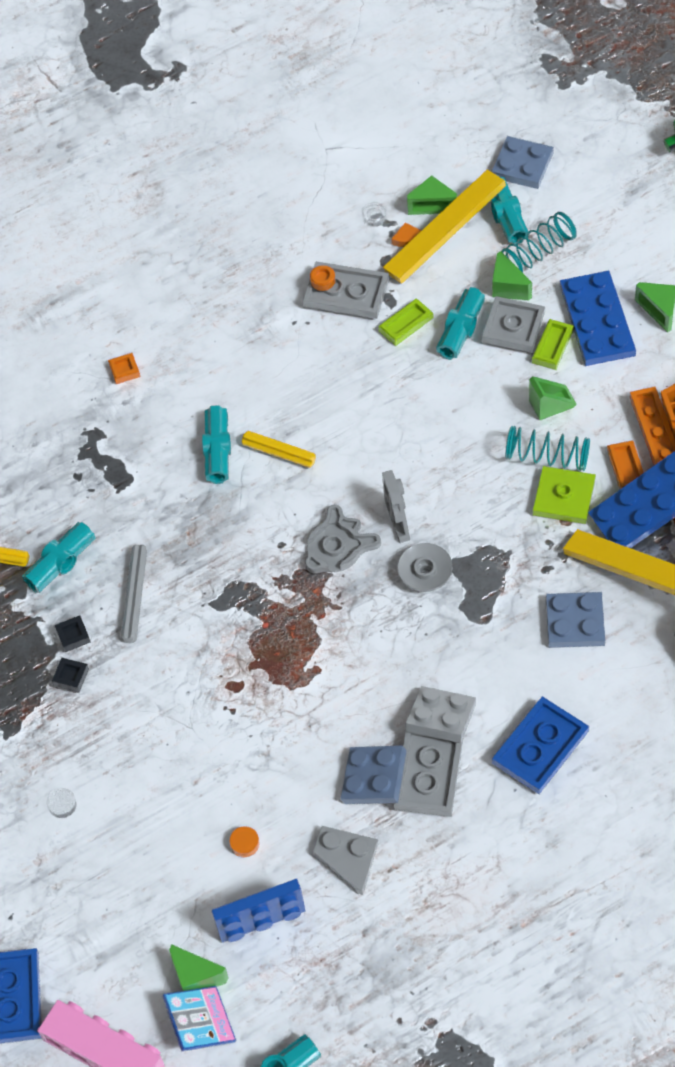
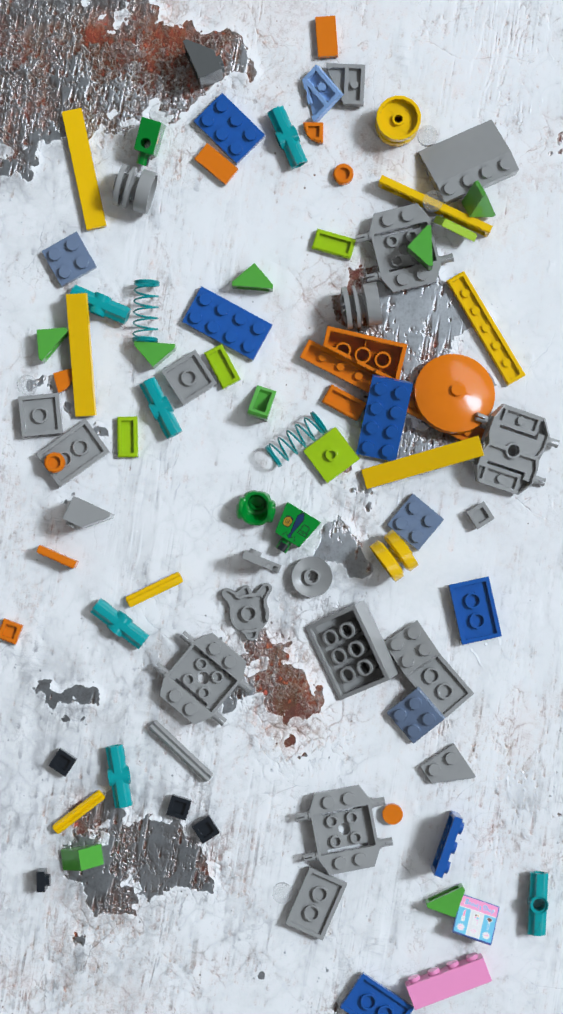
camera: 60 degrees left, 30 degrees up
none -> light grey plate [18,393,63,438]
none -> orange tile [36,545,79,569]
none -> black plate [48,748,77,777]
none -> yellow tile [62,108,107,231]
none -> light grey slope [63,496,114,530]
none -> light grey wheel [112,163,158,214]
none -> light grey piece [153,631,253,726]
none -> green hair [236,490,276,526]
none -> green torso [275,502,321,553]
none -> light grey plate [285,866,347,941]
none -> light grey piece [296,785,393,875]
none -> light grey slope [305,600,399,700]
none -> yellow wheel [369,529,418,582]
none -> light grey plate [466,501,495,529]

